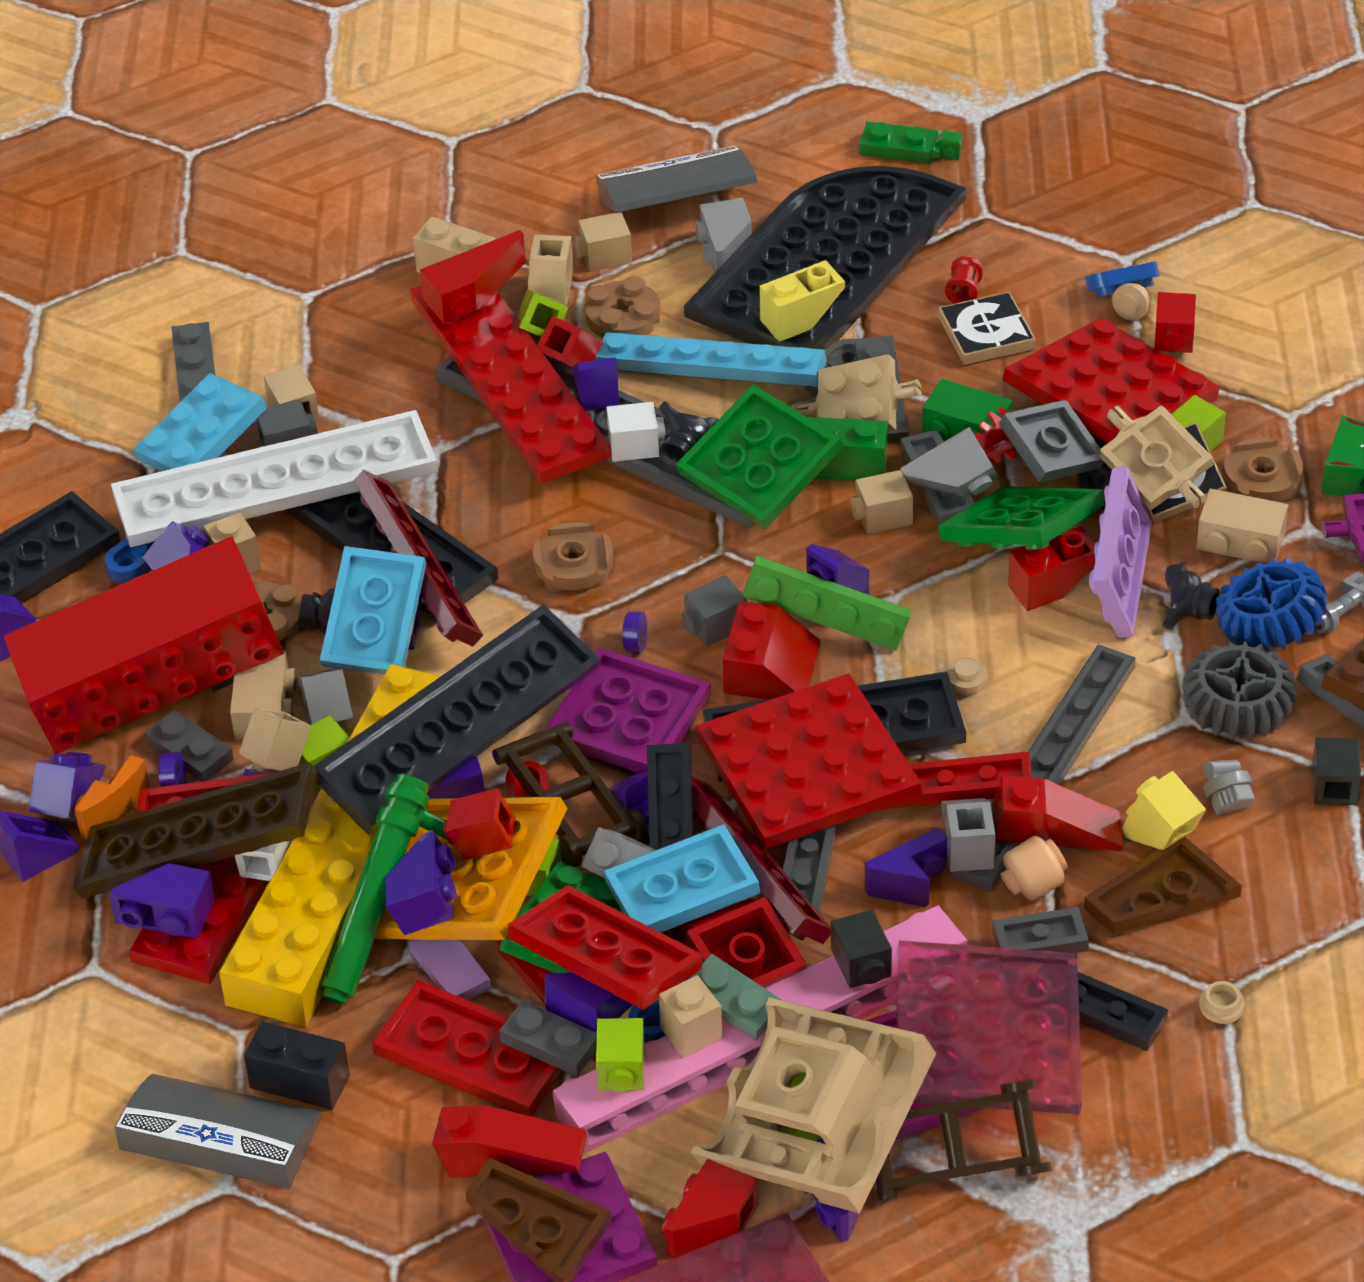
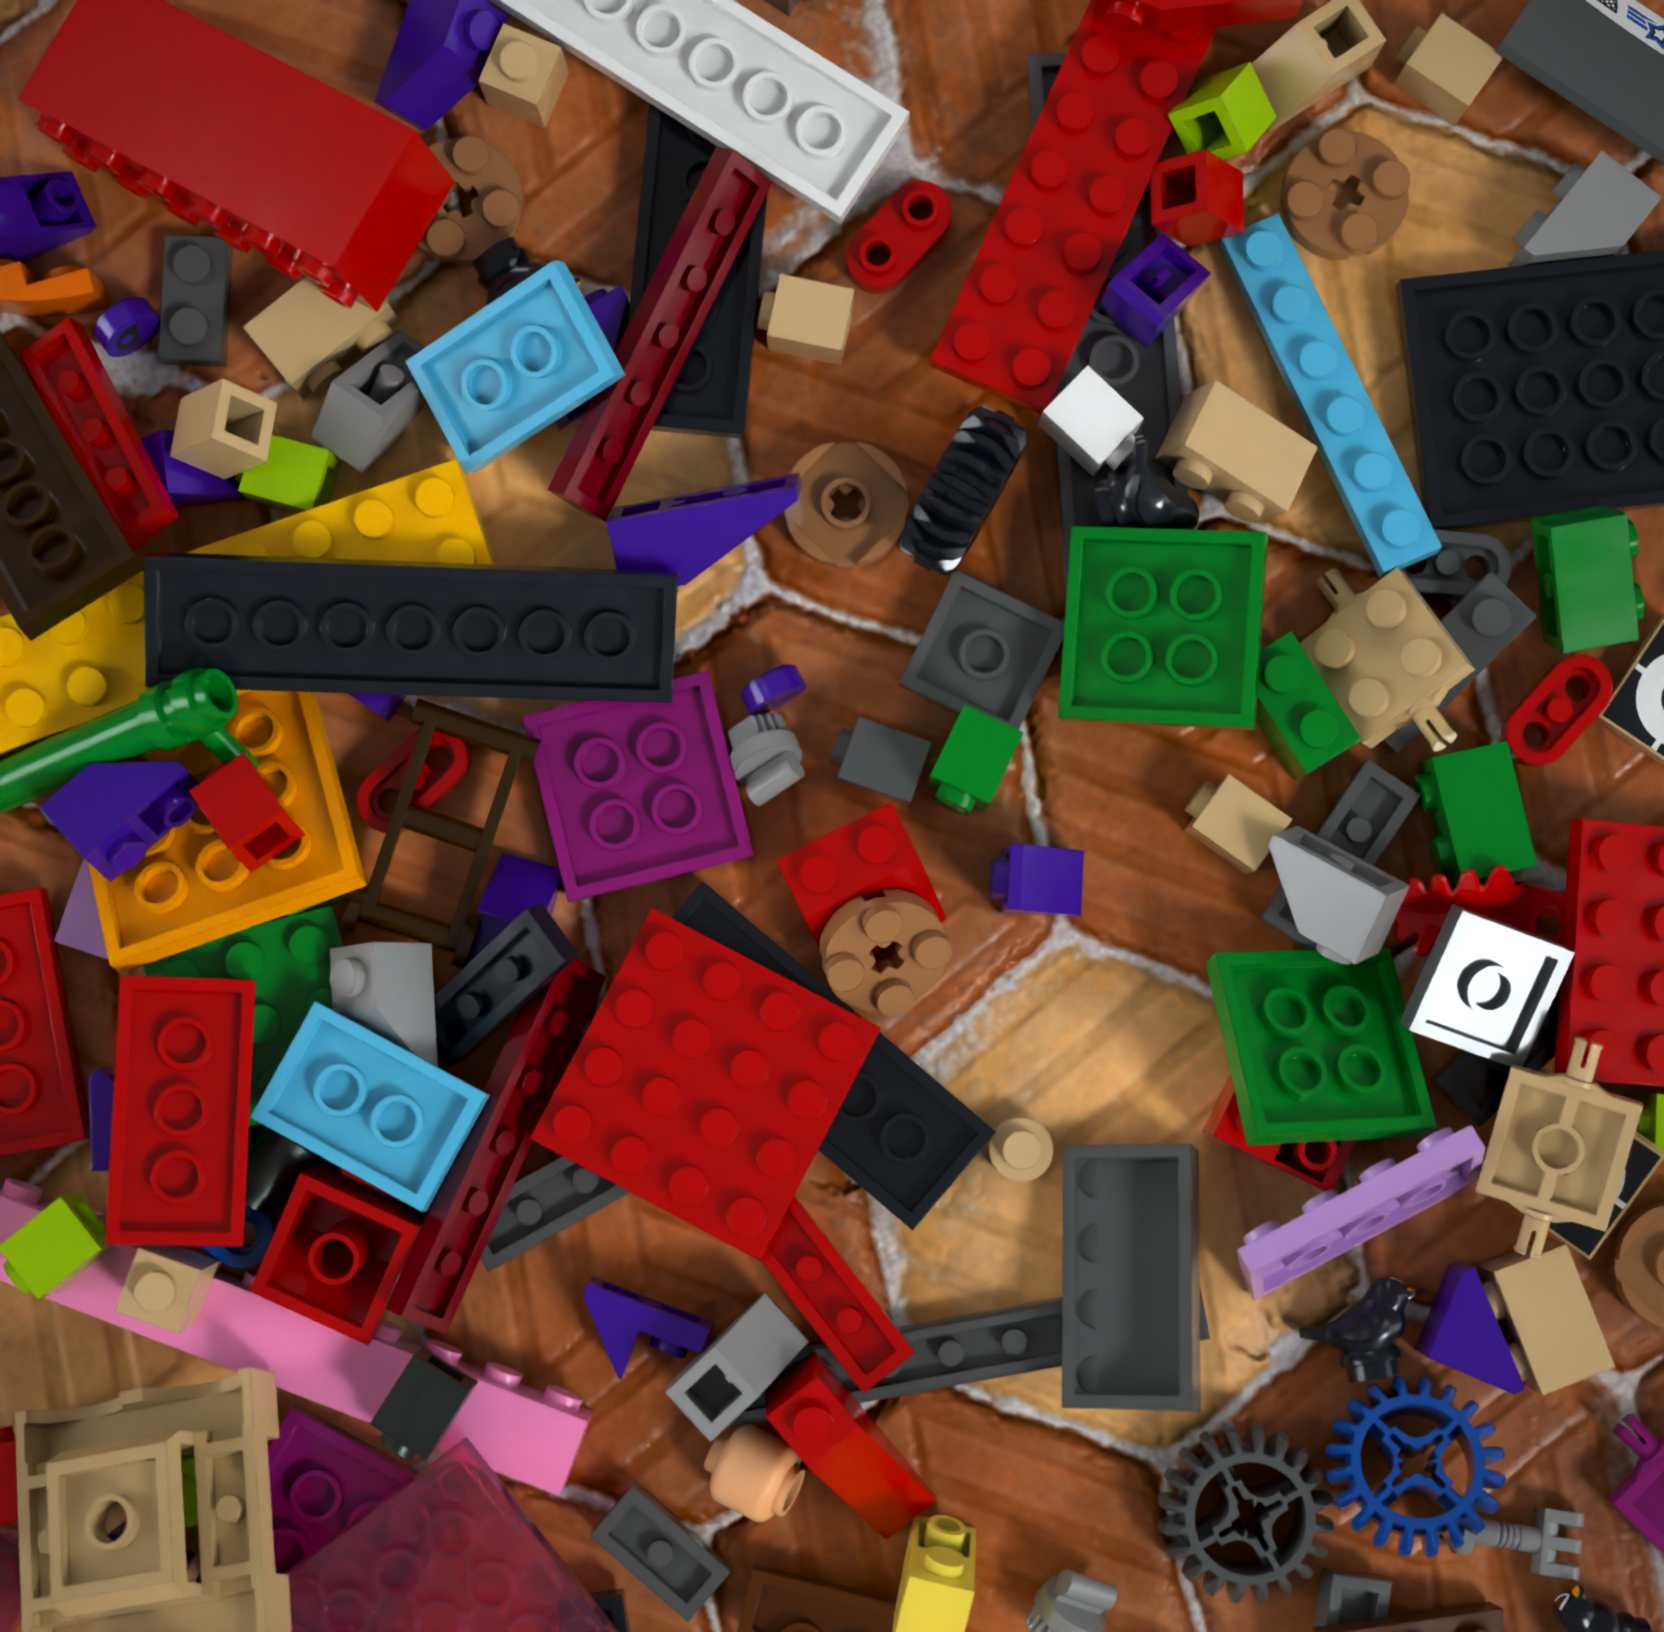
camera: 50 degrees right, 40 degrees up
dark grey plate [499,1000,597,1076] -> none
sand green plate [689,954,783,1041] -> none
bright green plate [742,555,911,651] -> none
light yellow slope [760,260,845,342] -> none
none -> dark purple slope [606,473,802,592]
none -> light grey piece [727,712,805,806]
none -> tan brick [758,274,855,365]
none -> medium nougat plate [819,889,952,1017]
none -> red plate [846,181,952,294]
none -> dark grey plate [899,570,1065,730]
none -> black gear [900,404,1028,576]
none -> green brick [926,704,1024,816]
none -> dark grey slope [1062,1144,1201,1412]
none -> tan brick [1156,380,1318,523]
none -> dark purple slope [1414,1260,1526,1394]
none -> red plate [1501,655,1613,767]
none -> green brick [1531,505,1645,653]

